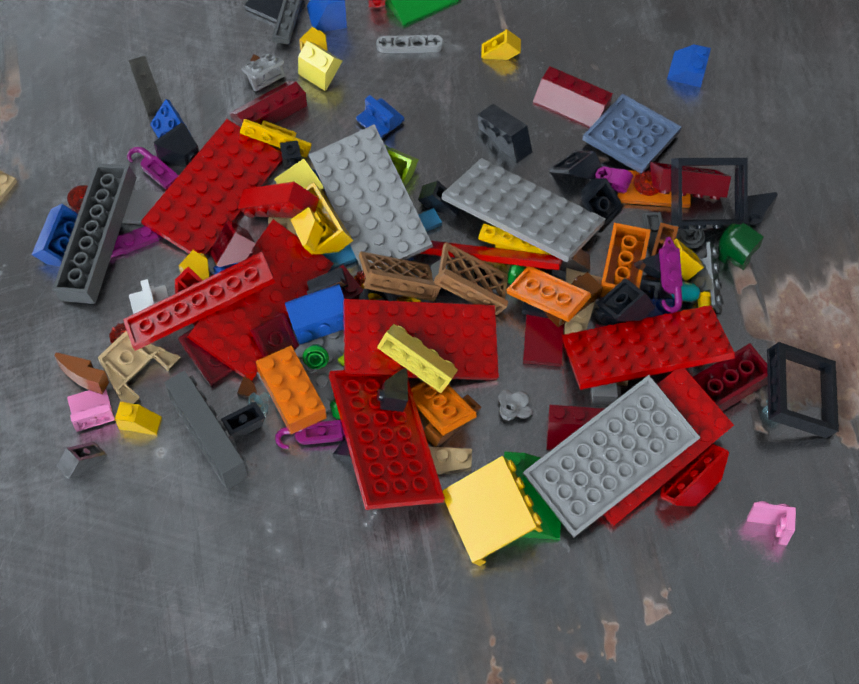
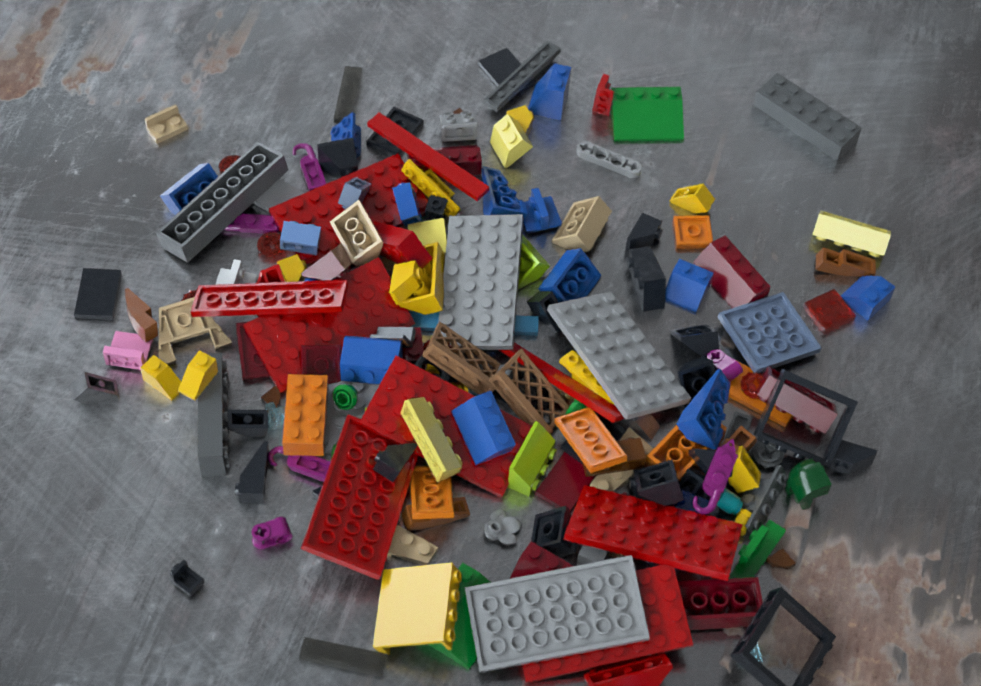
camera: 25 degrees right, 5 degrees down
none -> black tile [74,268,122,320]
none -> black bracket [170,560,205,597]
none -> yellow slope [178,350,218,401]
none -> black slope [235,441,270,504]
none -> magenta piece [251,517,293,550]
none -> clear red gear [257,232,286,258]
none -> medium blue brick [280,221,321,255]
none -> clear smoke plate [299,637,387,677]
none -> tan slope [330,200,384,267]
none -> sand blue slope [338,177,372,209]
none -> black tile [366,106,424,156]
none -> red tile [367,112,489,202]
none -> blue brick [392,182,423,227]
none -> blue slope [451,391,516,466]
none -> blue wedge [481,166,528,218]
none -> lime slope [508,421,557,497]
none -> black slope [531,506,578,557]
none -> blue slope [538,248,602,303]
none -> tan slope [551,196,612,252]
none -> black slope [625,213,663,251]
none -> blue slope [665,259,714,312]
none -> orange tile [673,215,713,249]
none -> blue wedge [677,369,731,450]
none -> green bracket [729,520,786,579]
none -> reddish brown tile [766,548,796,569]
none -> clear red plate [803,289,856,334]
none -> light yellow slope [813,210,891,257]
none -> dark orange slope [816,247,876,277]

